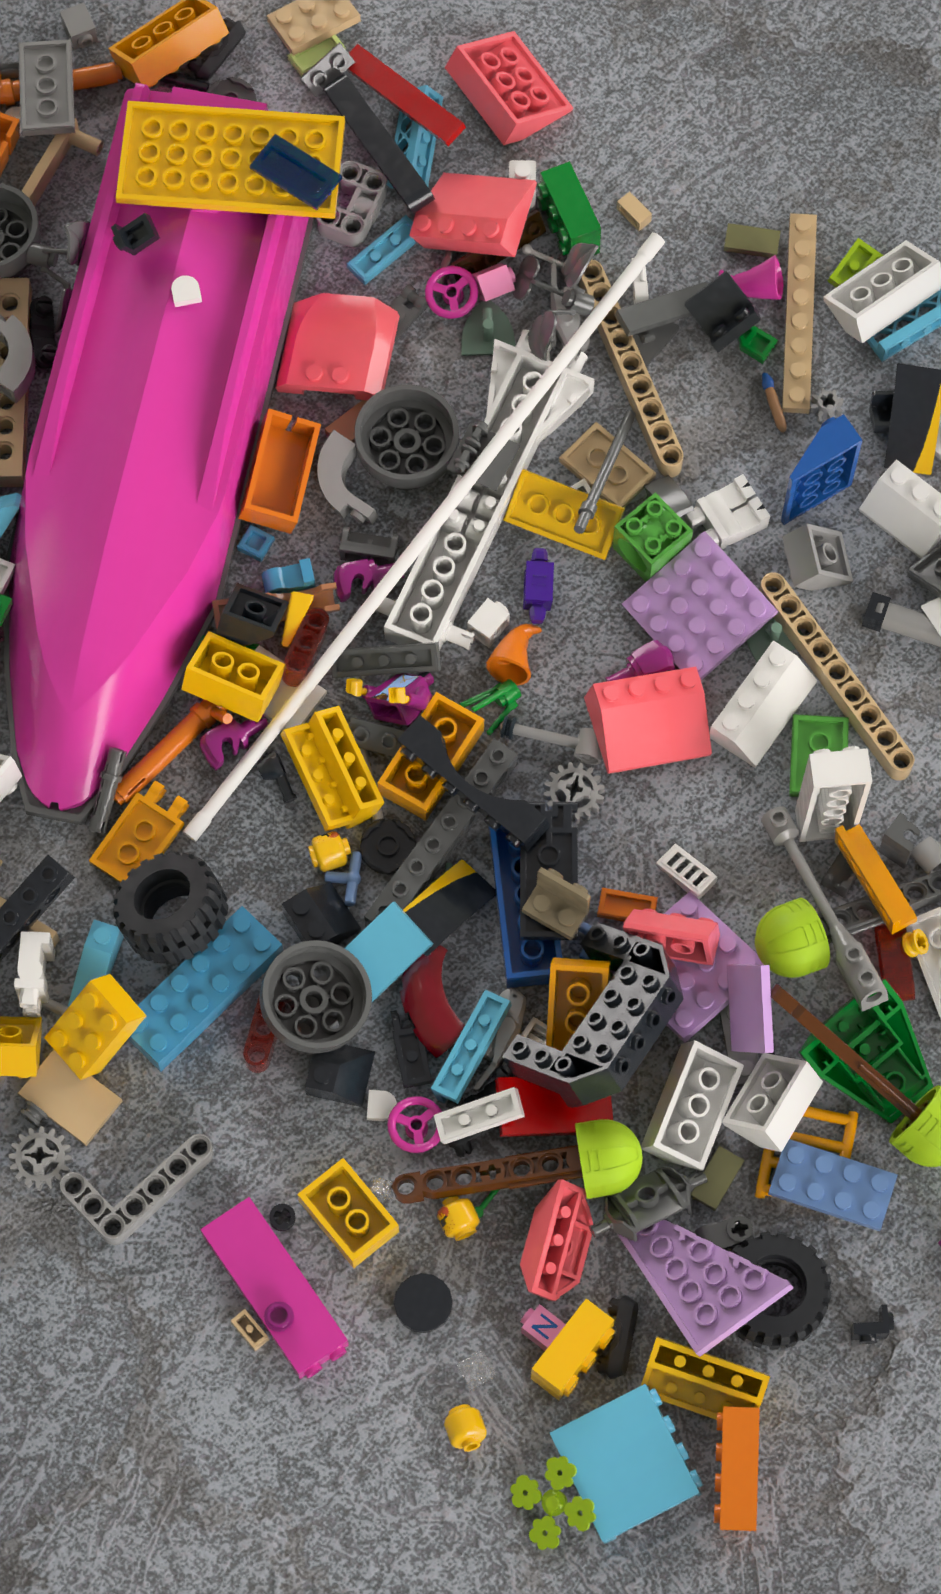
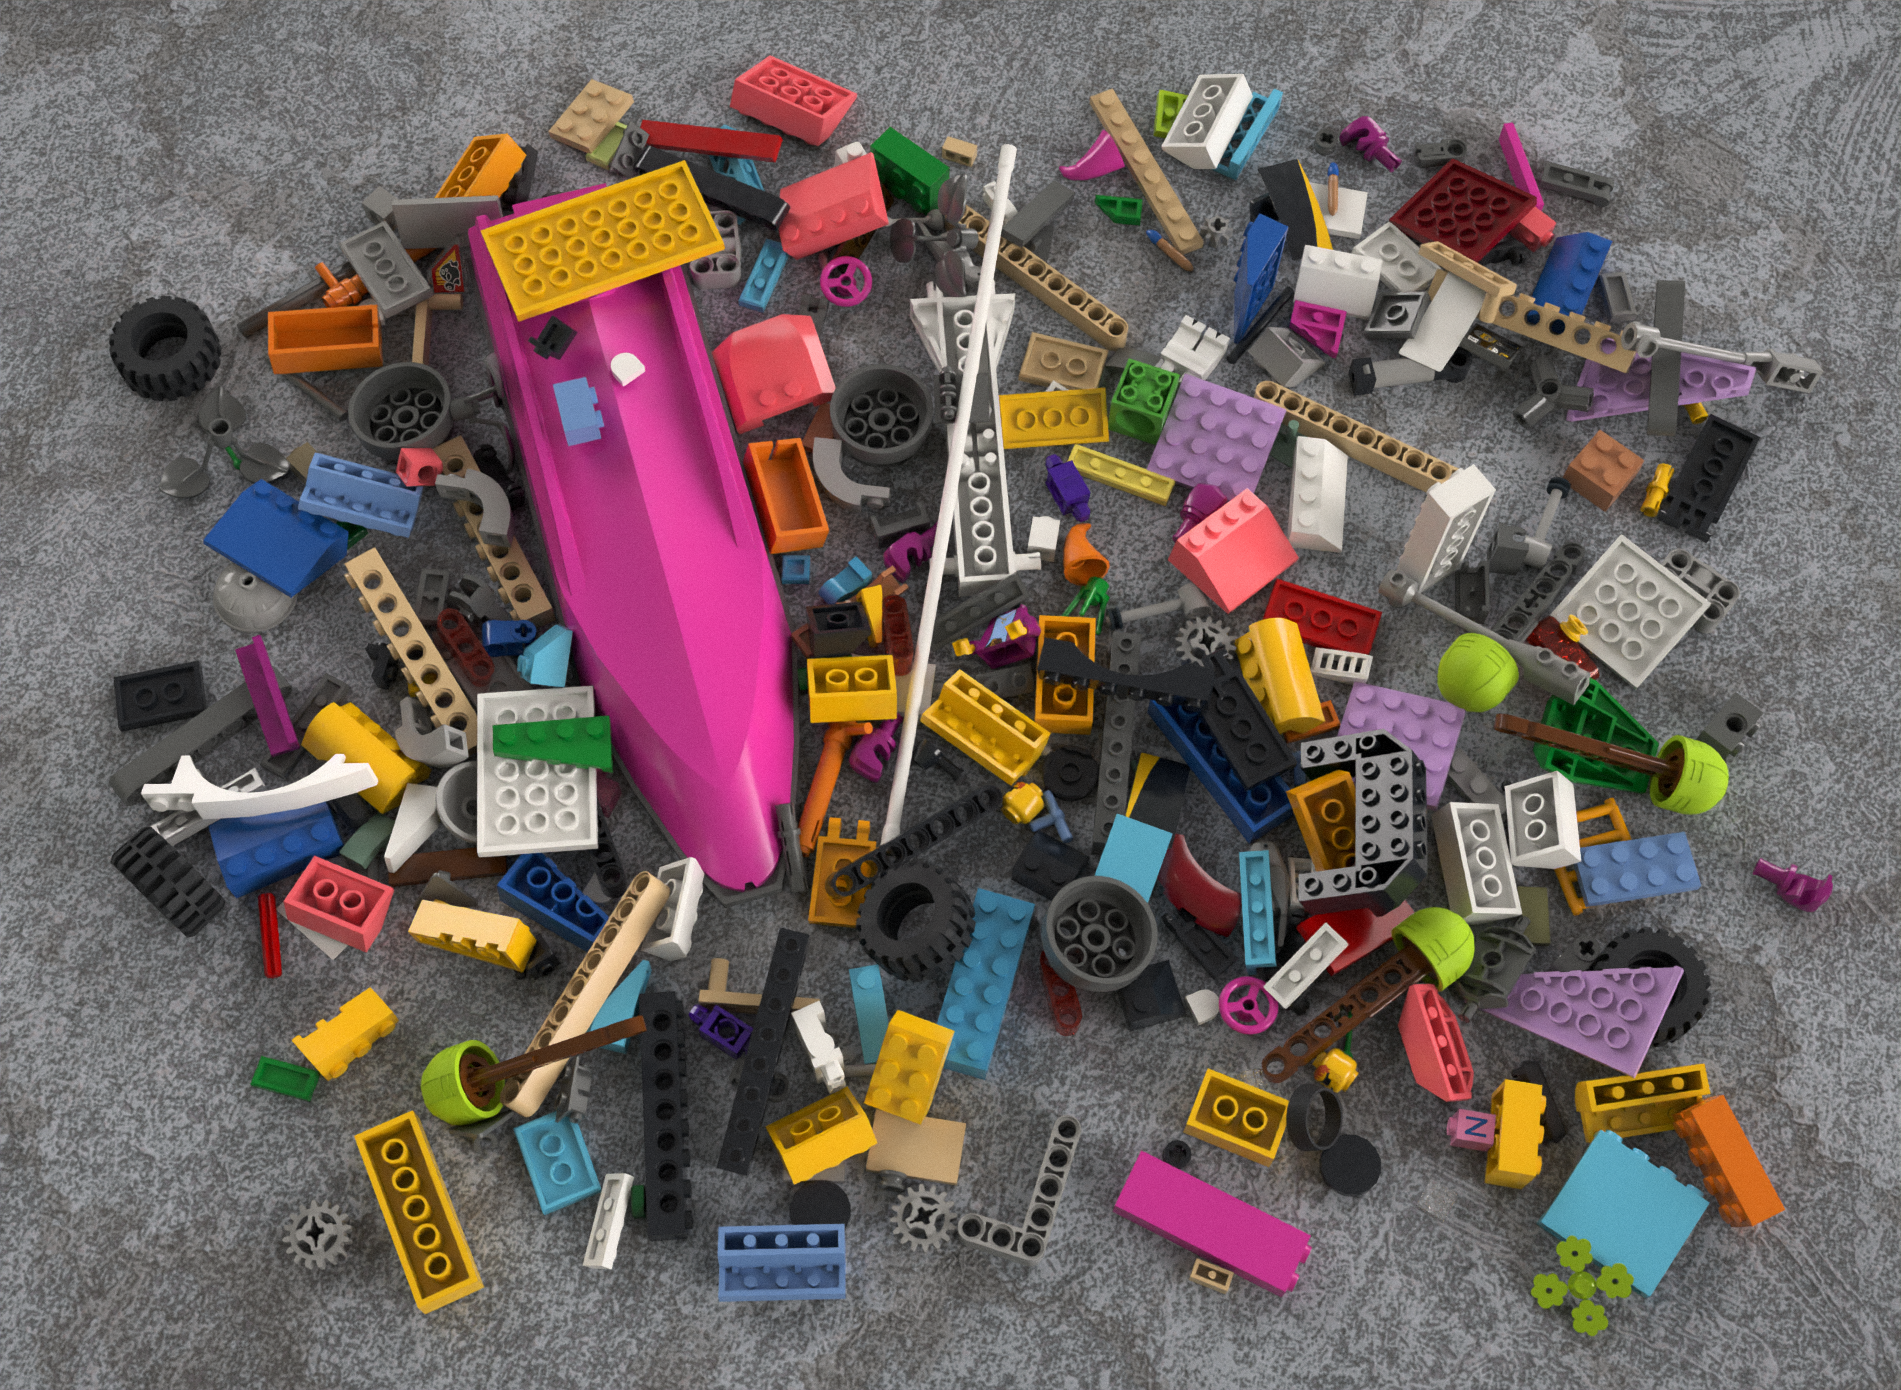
camera: 30 degrees left, 5 degrees down
clear blue piece [250,134,342,210] -> none
magenta plate [264,1302,294,1332] -> none
yellow head [444,1404,487,1452] -> none
sand green shield [461,300,515,356] -> none
bright pink brick [472,263,516,301] -> none
dark tan bracket [522,867,591,941] -> none
dark grey bar [574,410,636,534] -> none
coral slope [623,908,720,966] -> none
black bracket [684,271,761,352] -> none
olive tile [724,223,781,258] -> none
lavender tile [727,964,774,1053] -> none
bright green tile [789,714,849,797] -> none
light orange fence [834,824,917,934] -> none
black bracket [850,1304,894,1344] -> none
none -> light grey tile [392,195,503,249]
none -> slope [427,233,469,294]
none -> medium blue brick [553,377,604,446]
none -> black beam [825,785,1003,899]
none -> light yellow tile [1067,444,1176,506]
none -> black bar [1226,286,1294,364]
none -> yellow brick [1234,618,1325,734]
none -> red tile [1262,578,1382,655]
none -> black tyre [1286,1083,1343,1151]
none -> dark pink wing [1289,300,1347,359]

